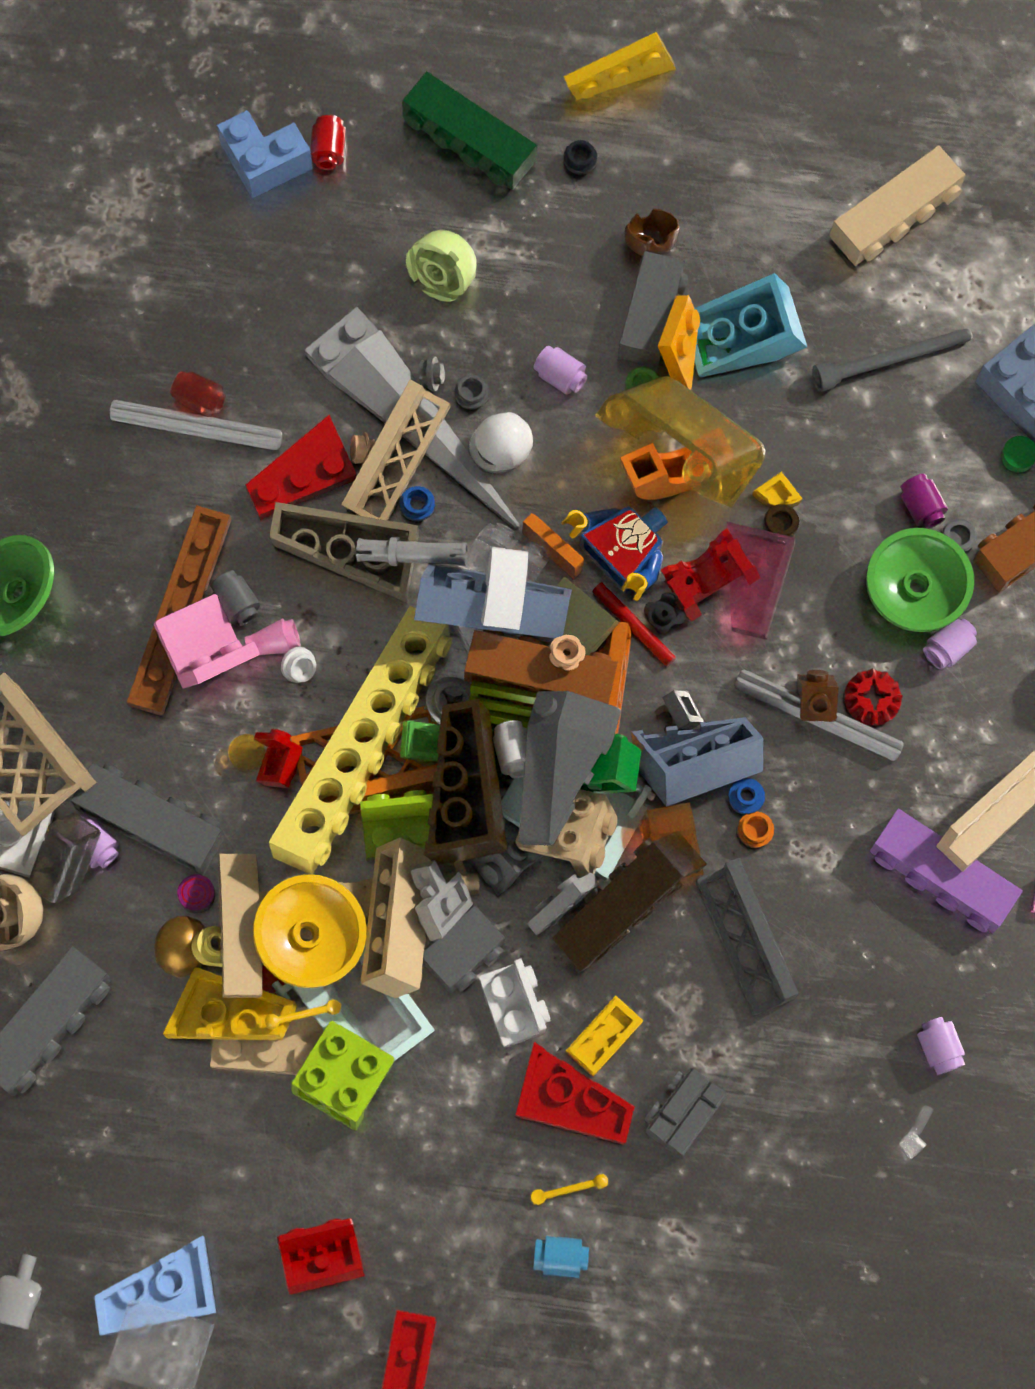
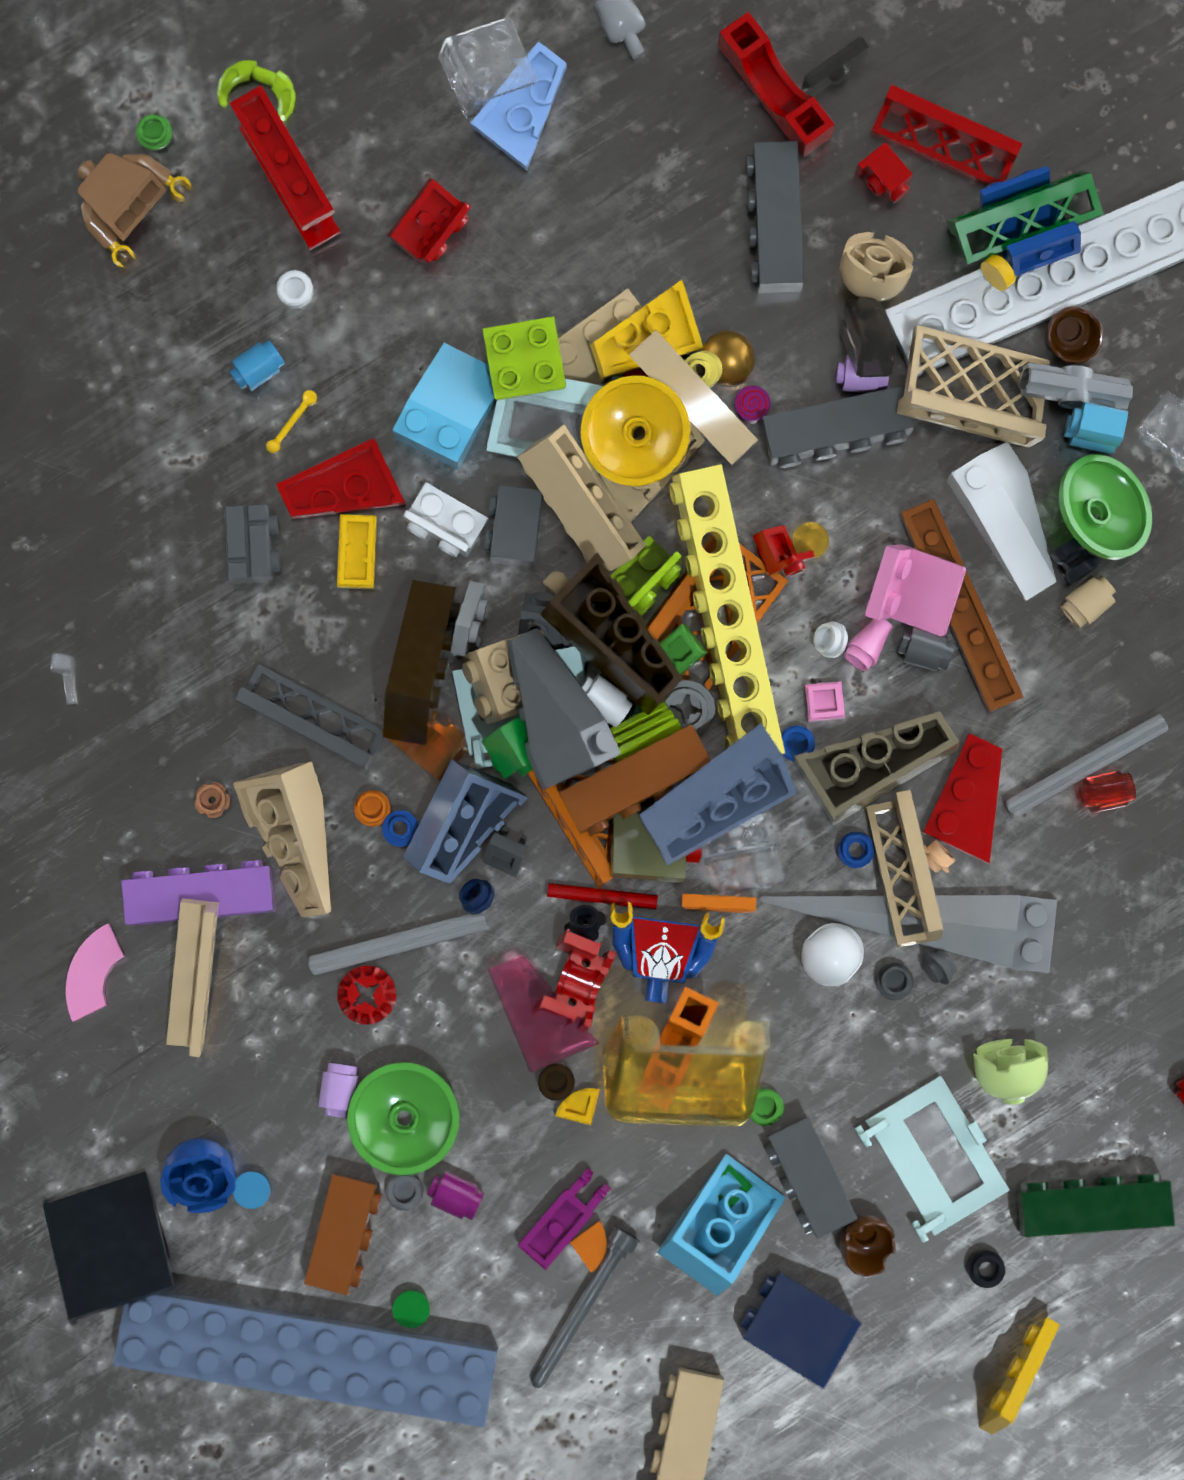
camera: 145 degrees right, 10 degrees up
yellow hinge [265,999,341,1029] -> none
light grey pin [356,537,468,566] -> none
light grey hinge [411,860,474,941] -> none
white slope [481,547,528,630] -> none
lavender brick [534,346,587,395] -> none
light nougat plate [549,635,585,670] -> none
light orange wing [658,295,700,393] -> none
reddish brown bracket [797,670,839,722] -> none
lavender brick [917,1017,965,1075] -> none
none -> nougat plate [194,782,231,818]
none -> tan wedge [233,761,331,917]
none -> white tile [277,270,314,309]
none -> medium azure slope [392,343,496,471]
none -> dark blue plate [459,878,495,915]
none -> magenta hinge [517,1168,611,1270]
none -> orange tile [570,1220,607,1273]
none -> dark blue slope [739,1270,862,1390]
none -> blue tile [781,725,815,763]
none -> bright pink tile [804,681,845,722]
none -> light aqua piece [854,1076,1010,1243]
none -> white wedge [946,442,1057,602]
none -> black wheel [1050,538,1101,585]
none -> tan brick [1060,575,1116,629]

